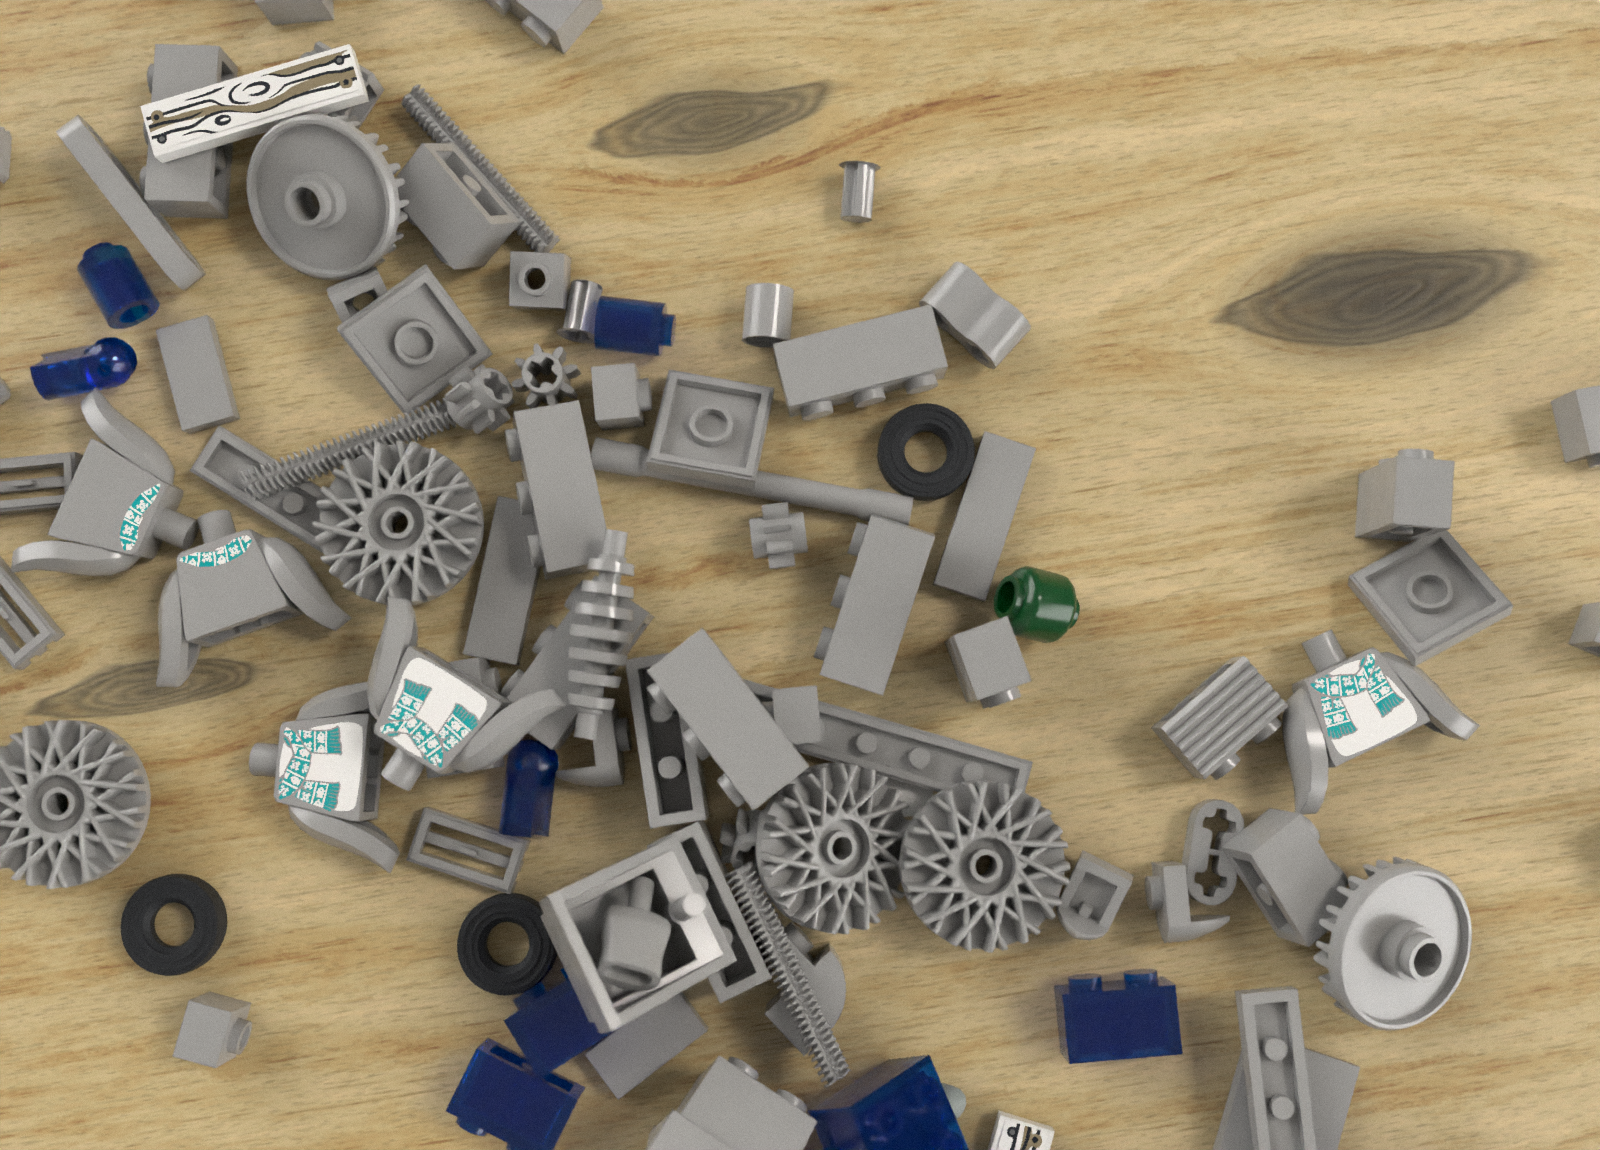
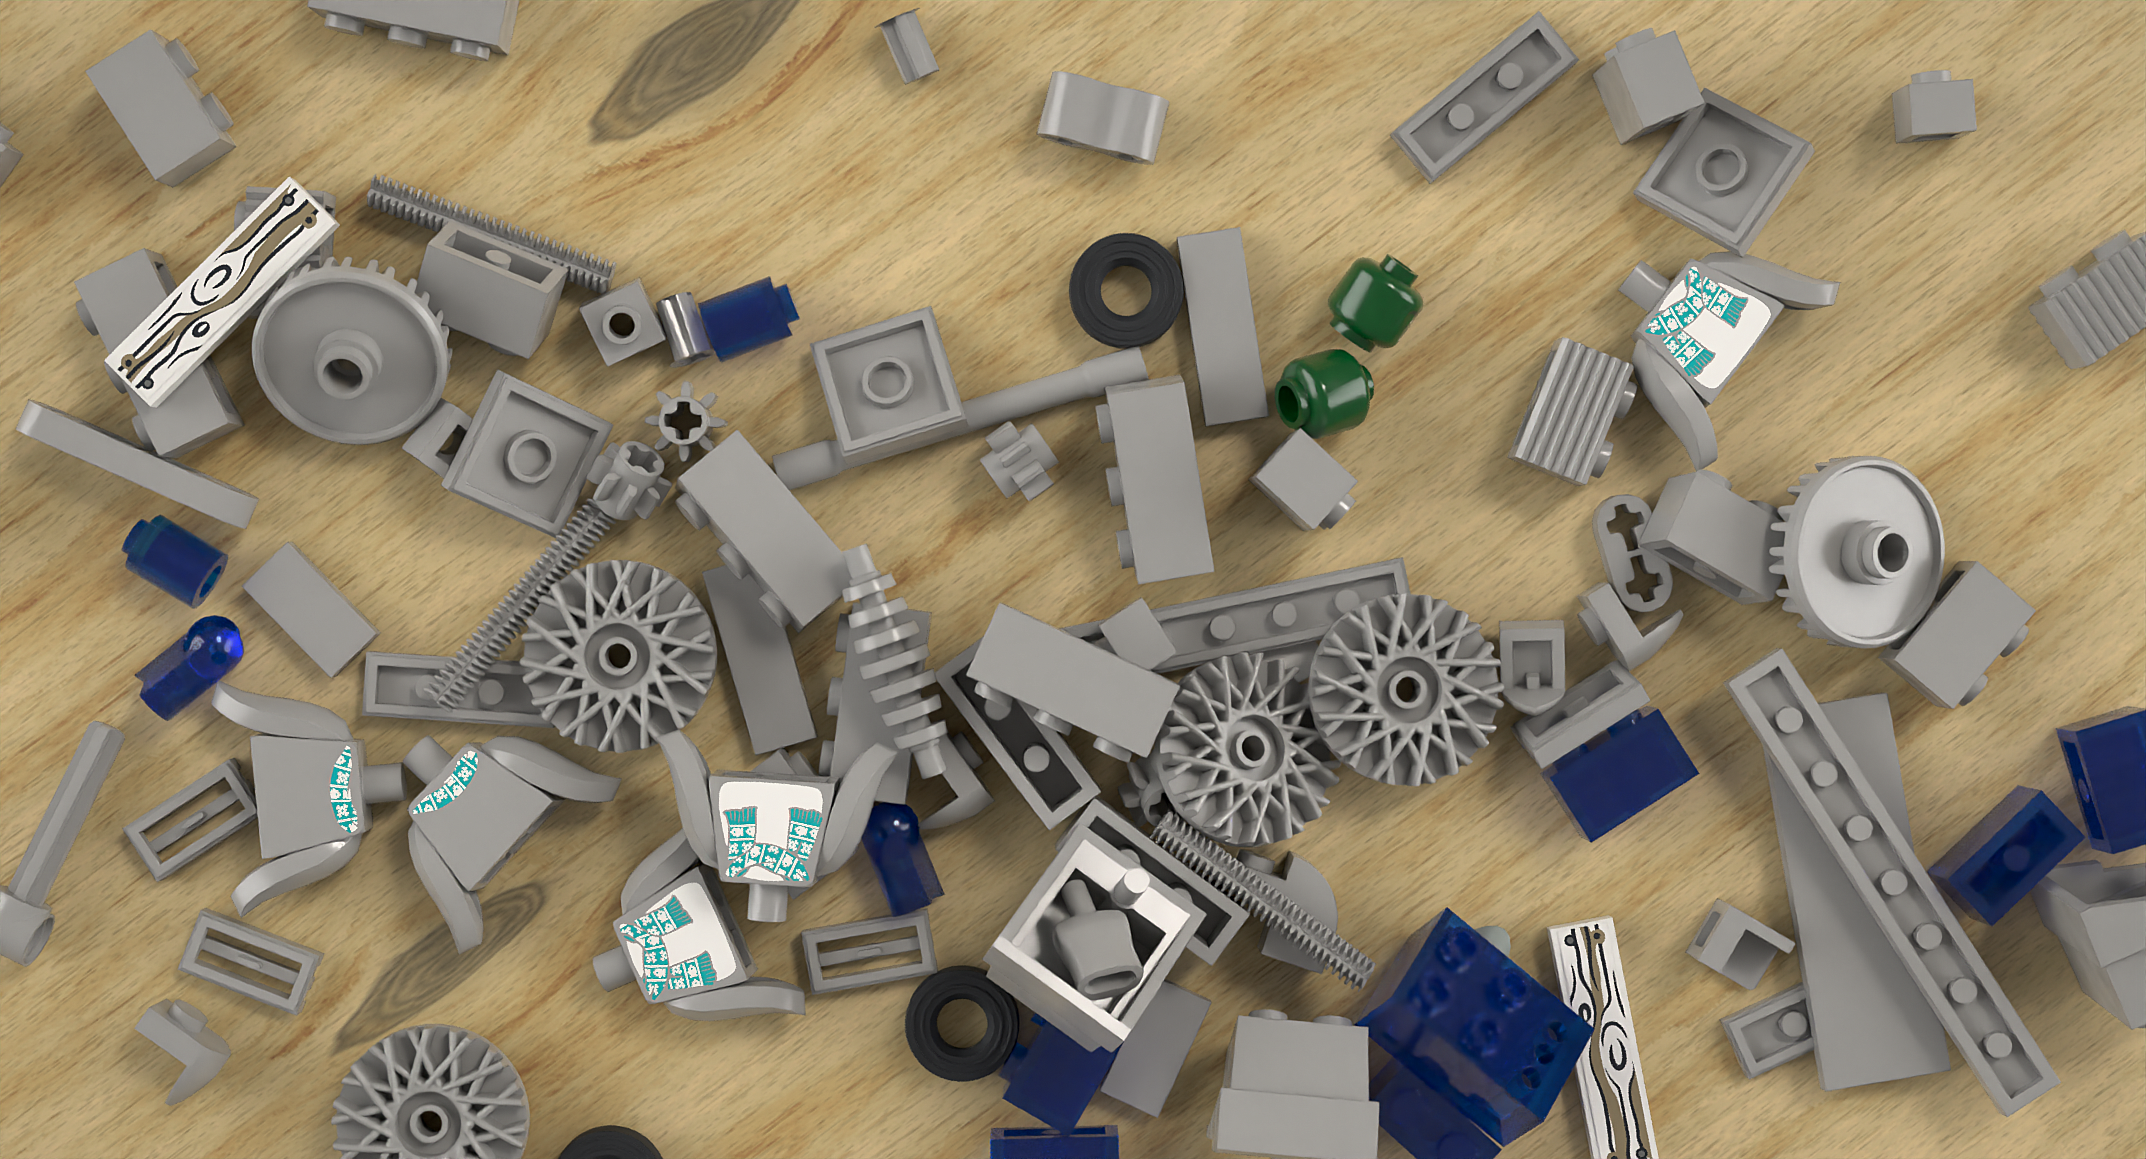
camera: 35 degrees left, 5 degrees up
light grey plate [591,363,652,431] -> none
light grey beam [742,283,794,348] -> none
light grey brick [773,304,948,421] -> none
none -> dark green head [1328,254,1423,353]
none -> light grey tile [1390,11,1579,184]
none -> light grey tile [1510,660,1650,769]
none -> light grey brick [1878,561,2036,709]

